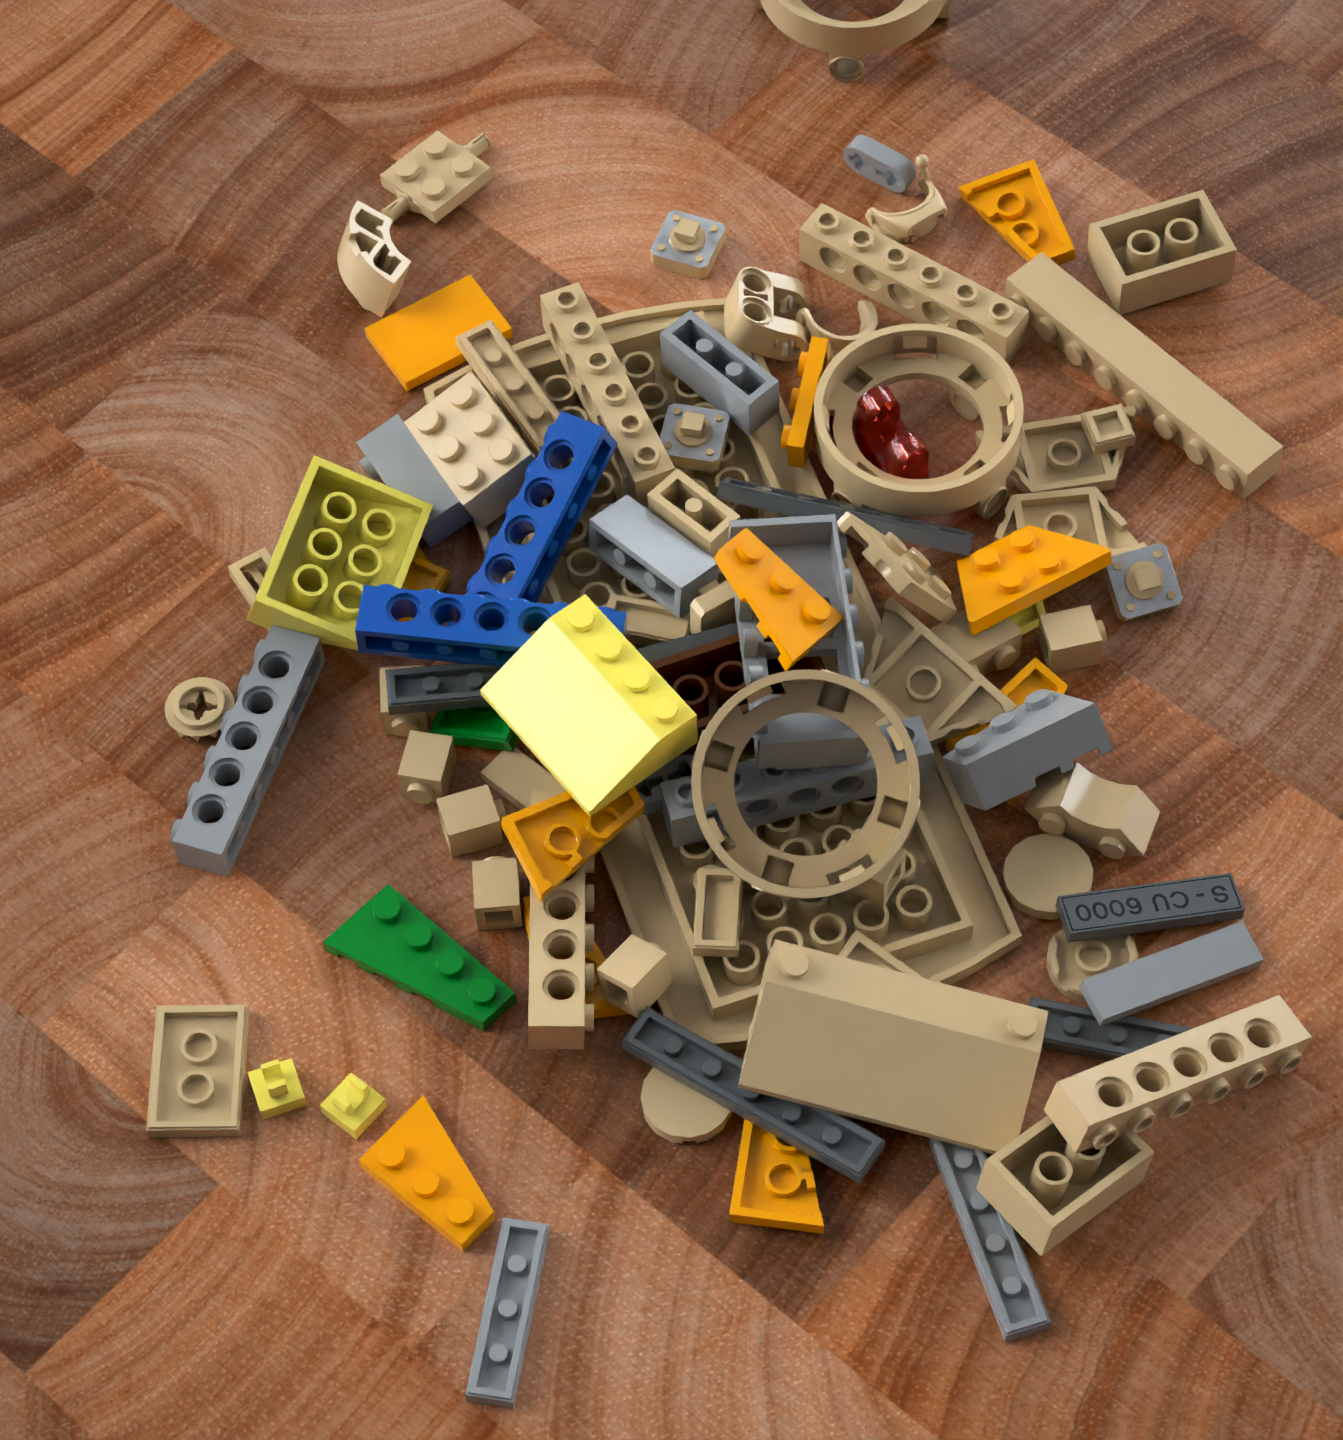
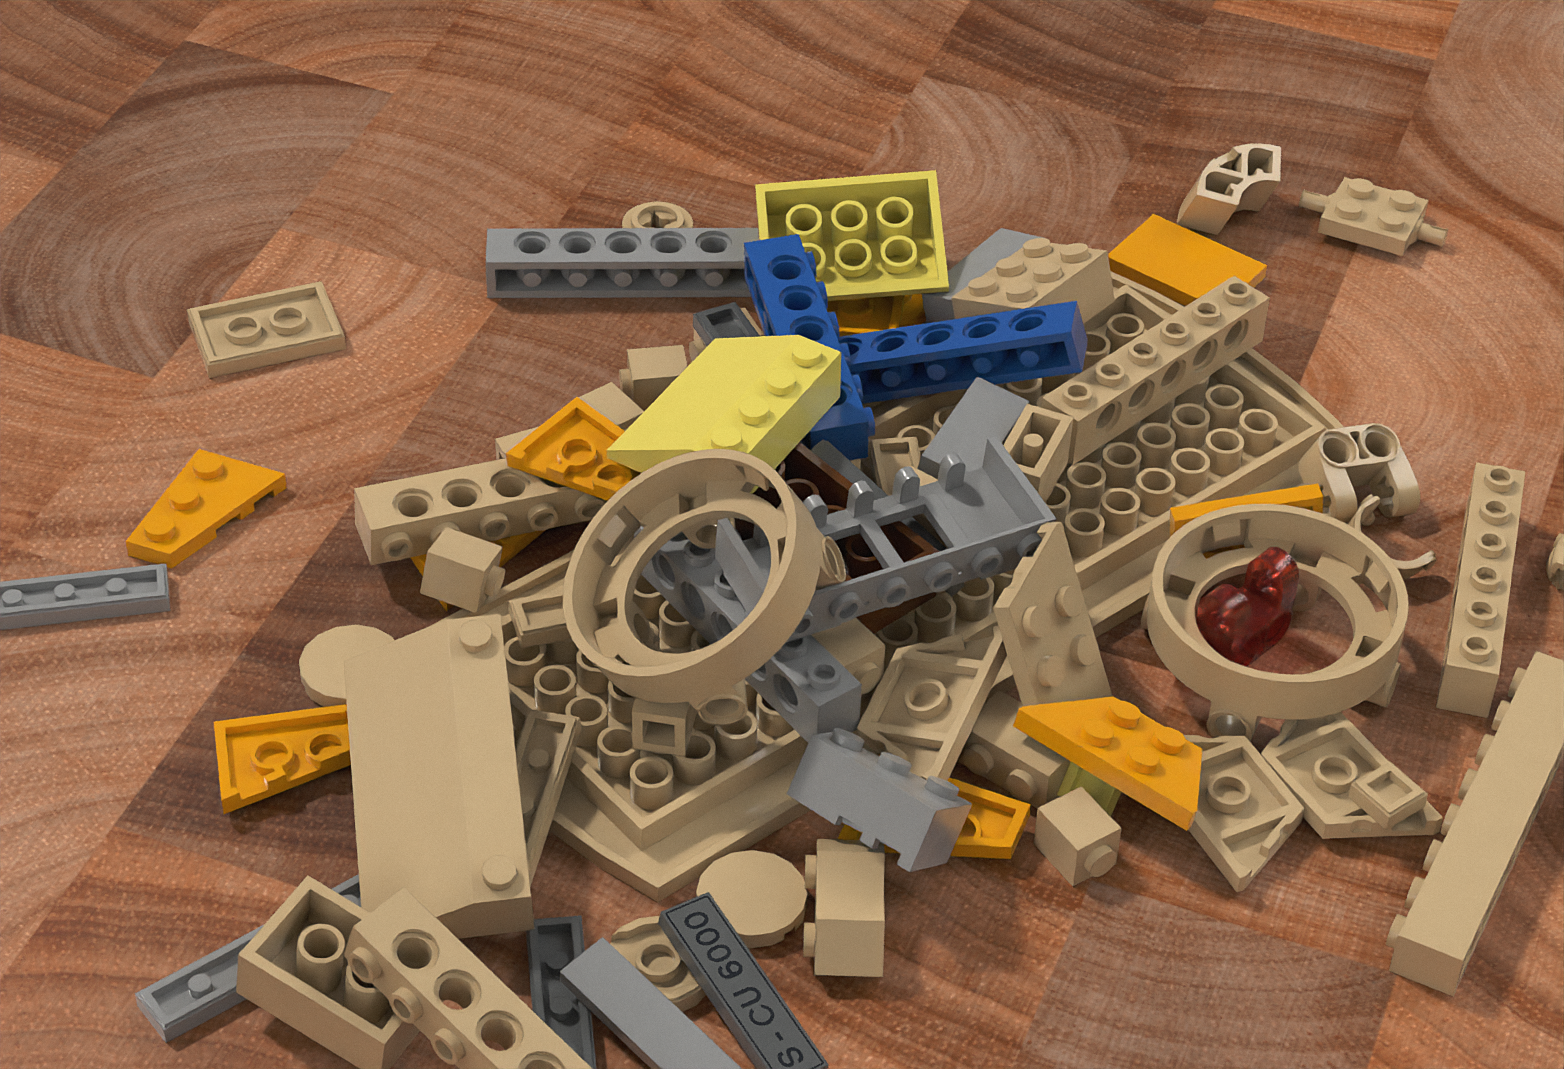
camera: 65 degrees right, 15 degrees down
light yellow tile [247,1058,307,1120] -> none
light yellow tile [320,1073,387,1139] -> none
green wing [323,884,516,1031] -> none
tan tile [455,320,560,457] -> none
dark grey tile [621,1006,885,1184] -> none
piece [650,210,726,280] -> none
light grey brick [660,310,780,436] -> none
piece [660,403,730,473] -> none
light orange wing [714,528,844,671] -> none
dark grey tile [716,477,975,556] -> none
piece [1102,543,1183,622] -> none

